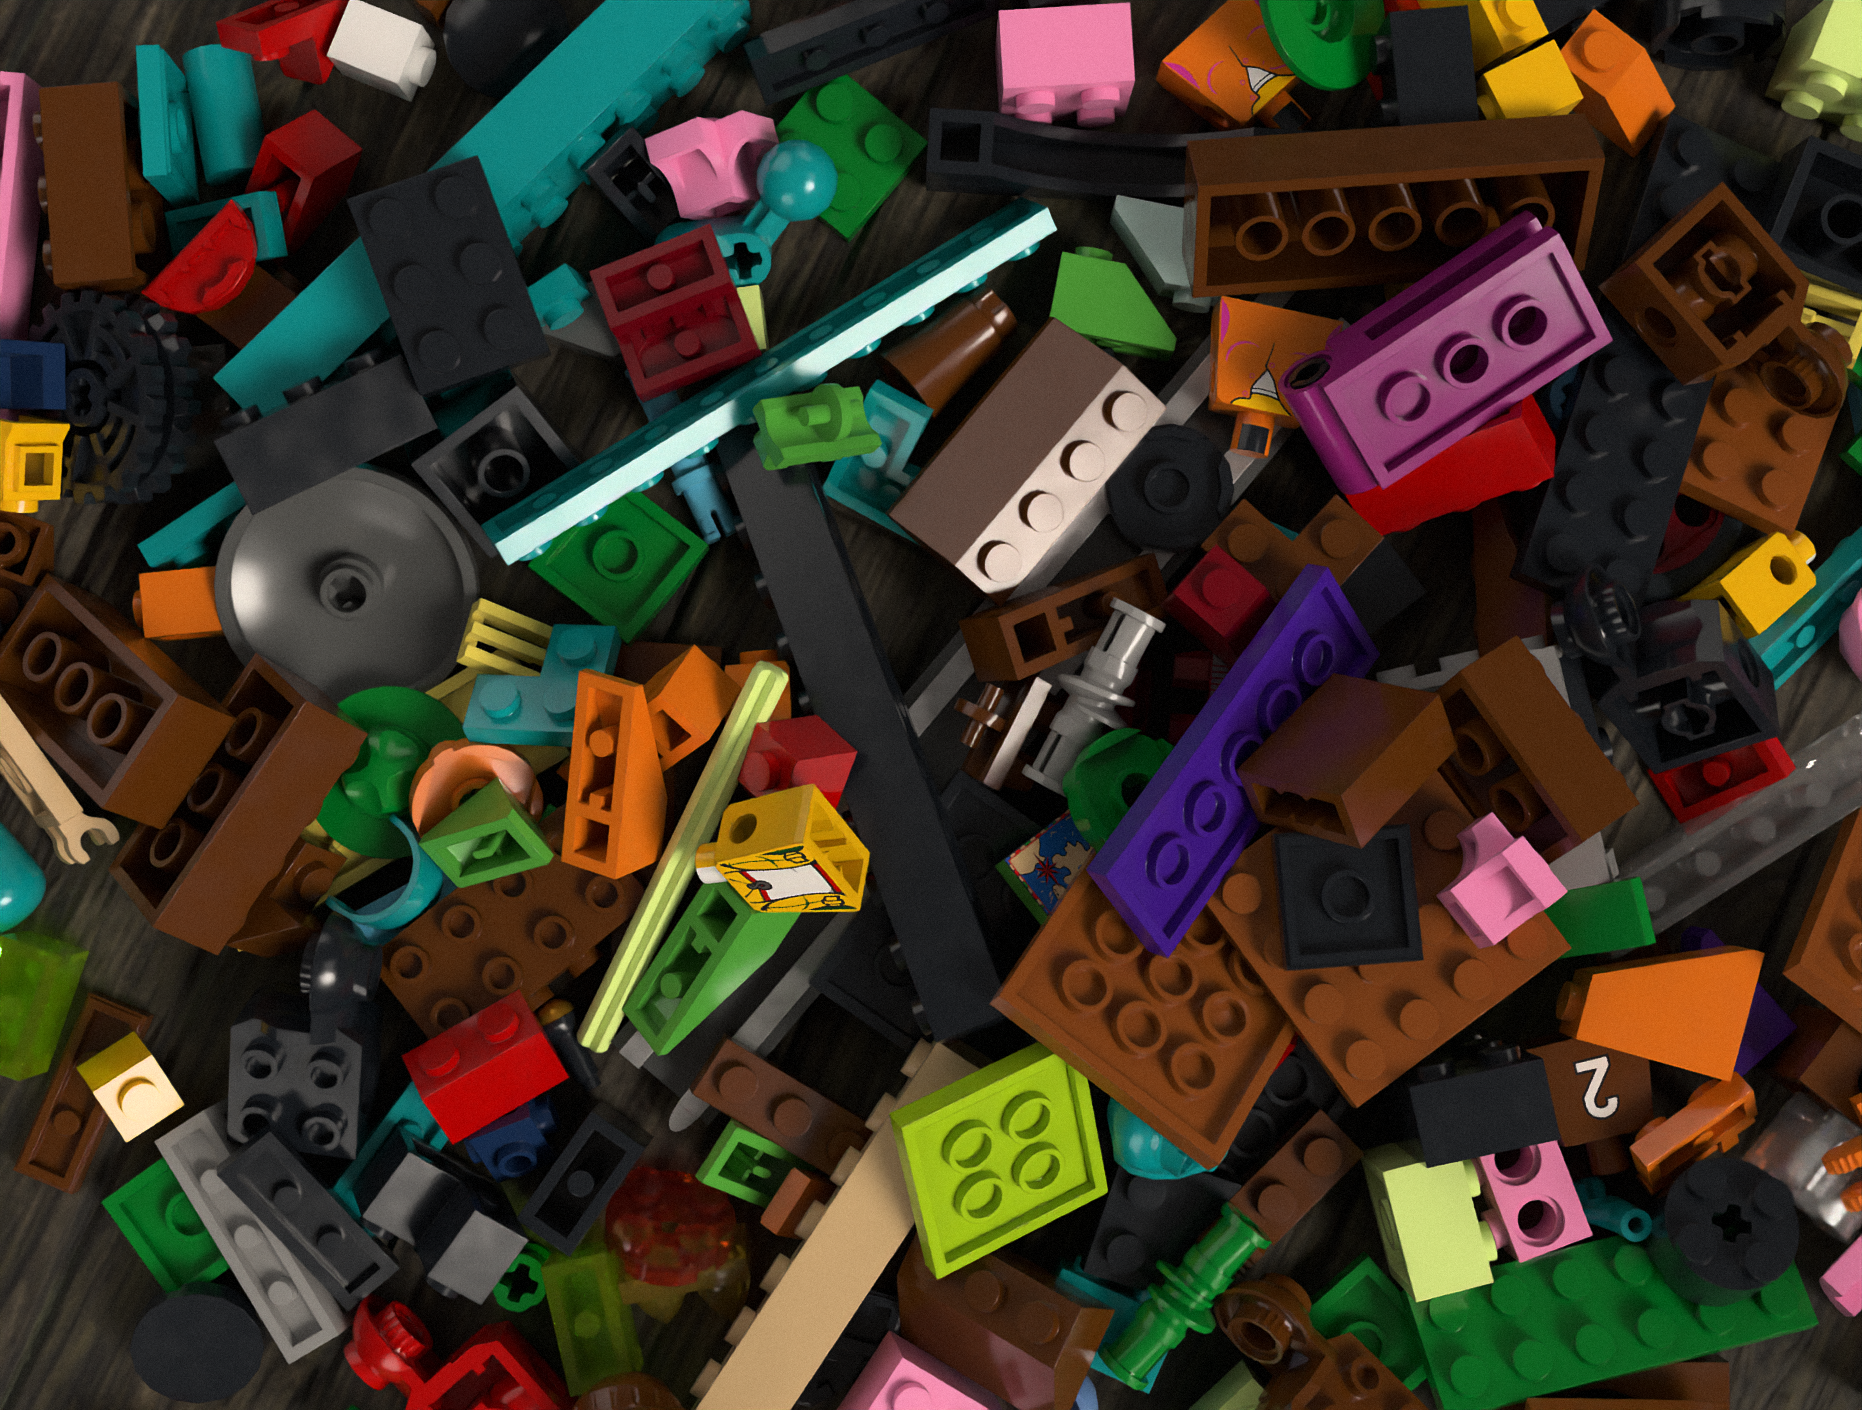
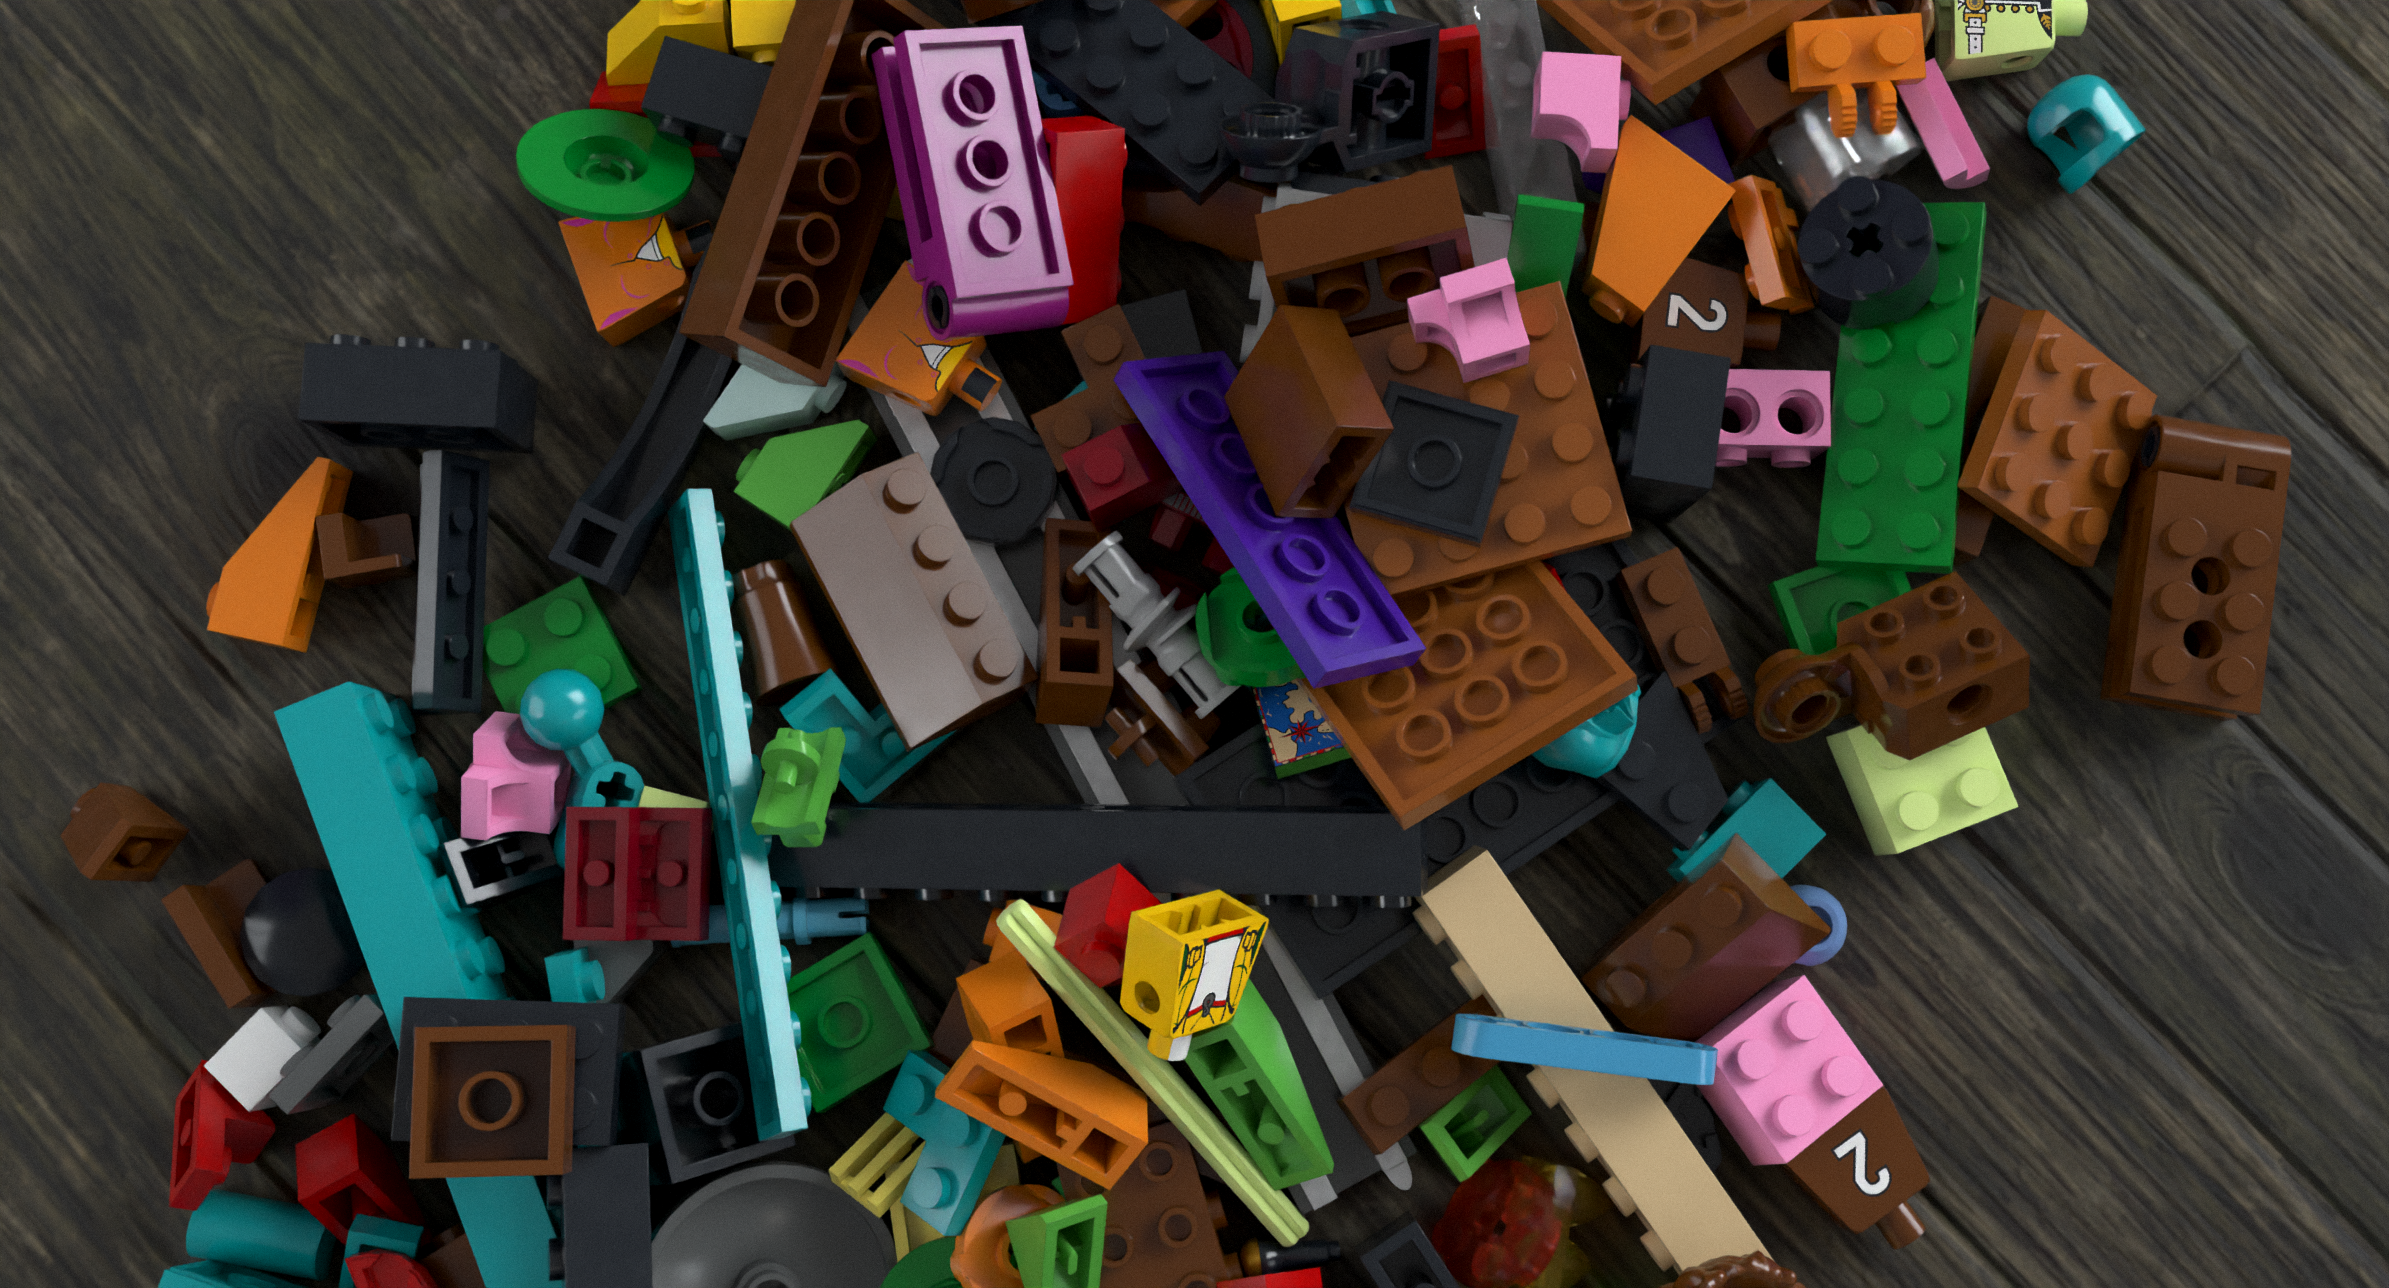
camera: 65 degrees left, 5 degrees down
orange tile [760,1167,837,1240] -> none
lime plate [889,1041,1108,1280] -> none
bright pink brick [995,2,1135,128] -> none
green piece [1097,1202,1272,1391] -> none
yellowish green brick [1361,1142,1497,1302] -> none
teal arm [1573,1177,1652,1242] -> none
none -> dark grey plate [269,994,395,1115]
none -> reddish brown brick [409,1025,576,1179]
none -> dark azure beam [1451,1014,1718,1085]
none -> bright pink brick [1531,52,1631,173]

